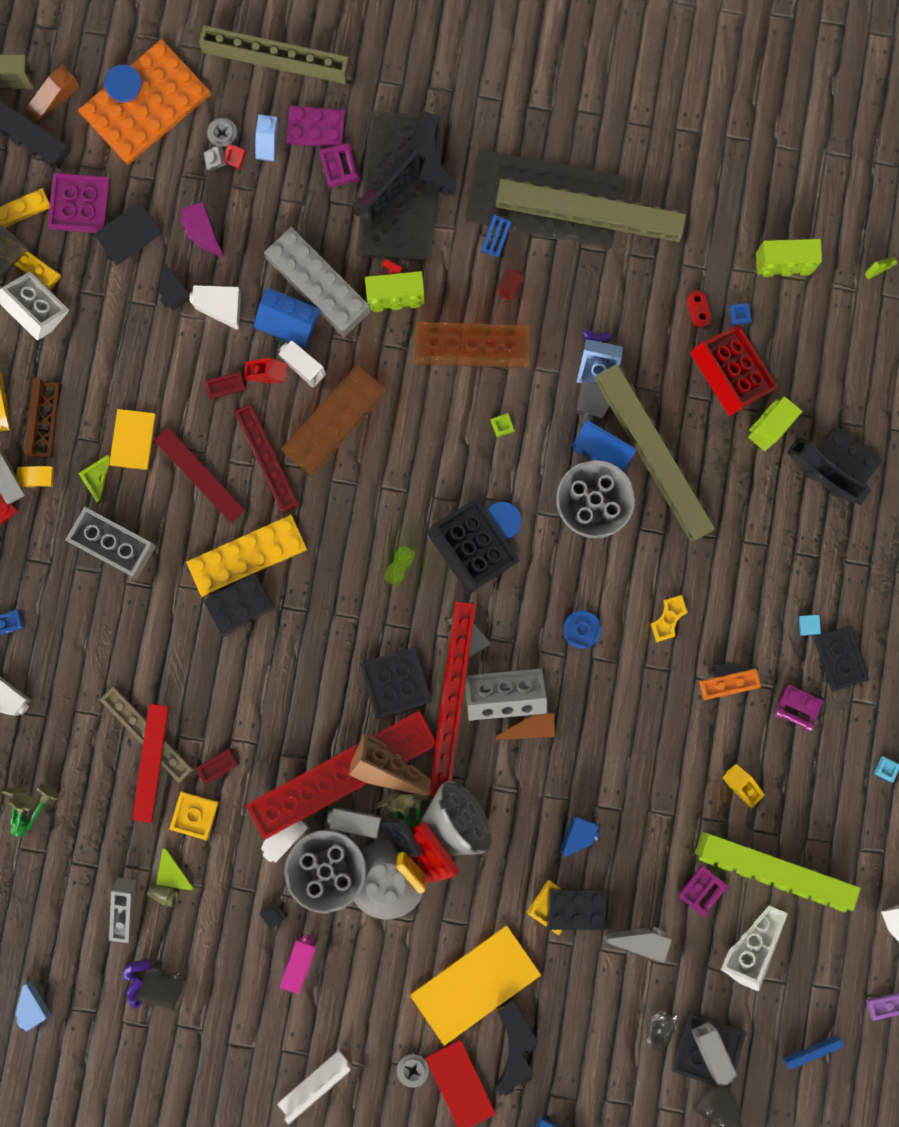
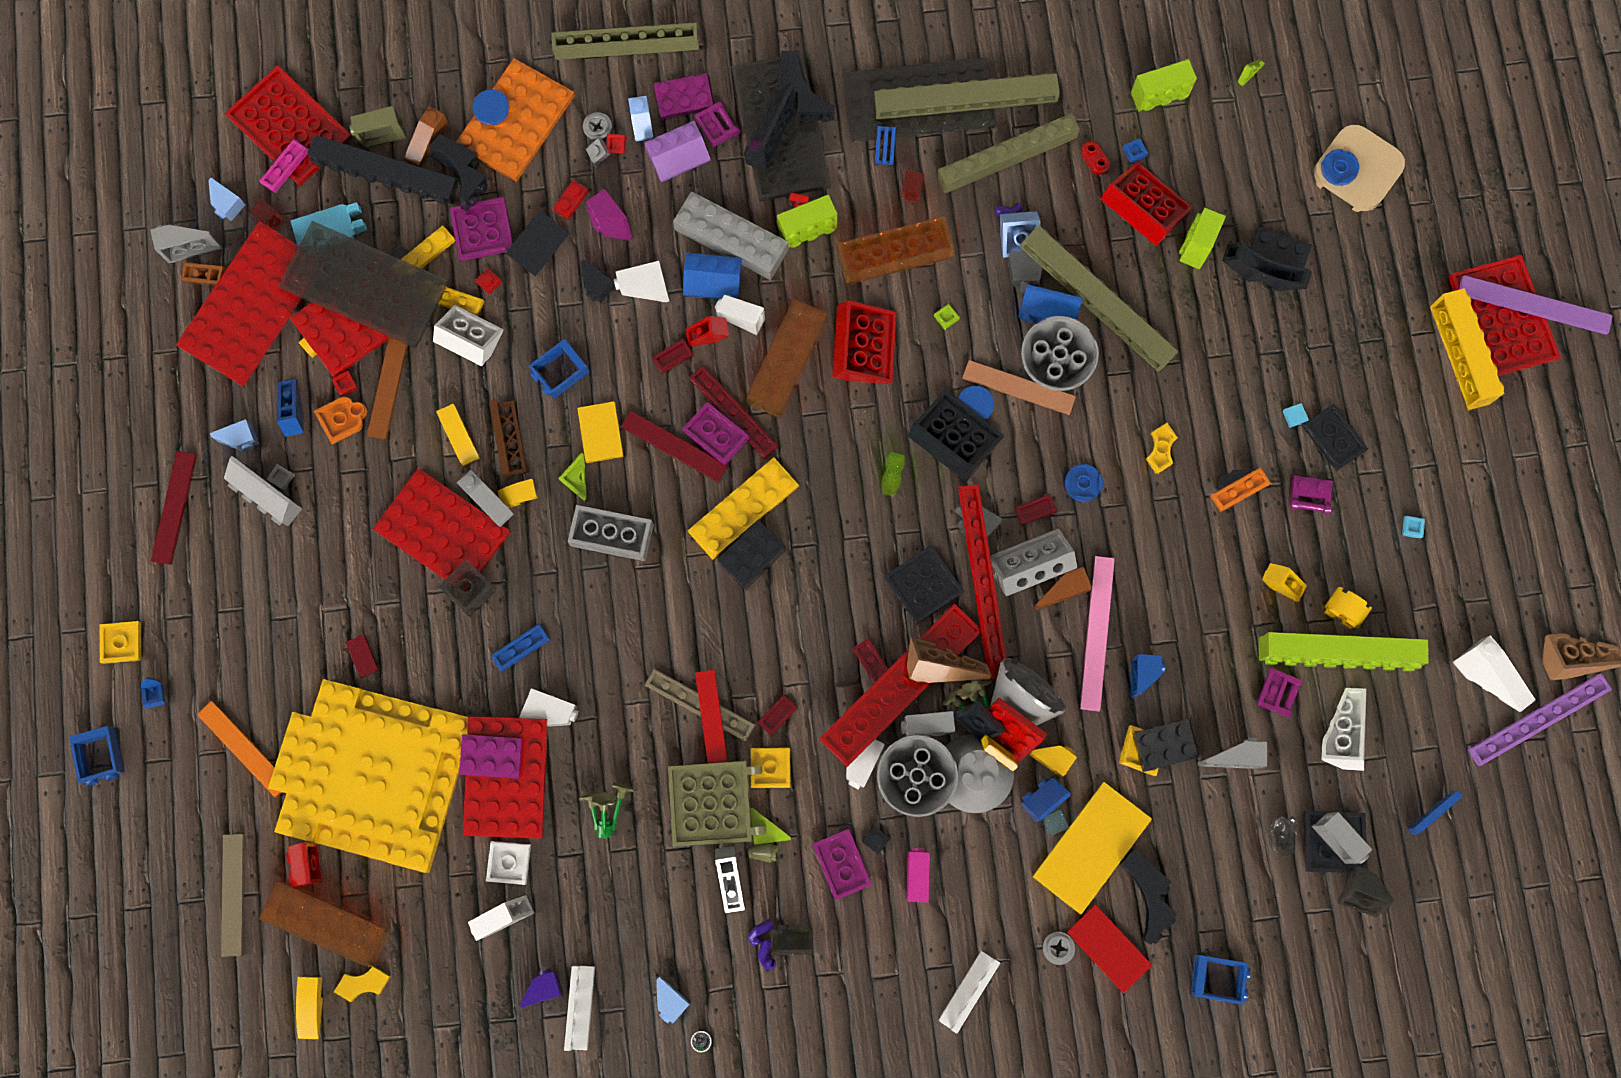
camera: 10 degrees left, 5 degrees down
none -> black arch [429,134,488,212]
none -> red plate [475,268,502,295]
none -> blue window [529,339,590,399]
none -> red plate [552,180,589,220]
none -> medium lavender slope [644,121,711,183]
none -> olive plate [668,761,767,846]
none -> magenta plate [682,402,750,466]
none -> tile [691,1031,712,1052]
none -> magenta plate [812,829,872,900]
none -> red slope [832,300,897,384]
none -> dark red plate [852,638,888,683]
none -> olive brick [937,113,1080,194]
none -> nougat tile [962,360,1076,415]
none -> dark red tile [1014,494,1057,526]
none -> blue slope [1021,778,1071,822]
none -> yellow slope [1029,746,1077,778]
none -> clear light blue tile [1043,810,1069,836]
none -> bright pink tile [1080,556,1115,712]
none -> yellow brick [1324,587,1372,630]

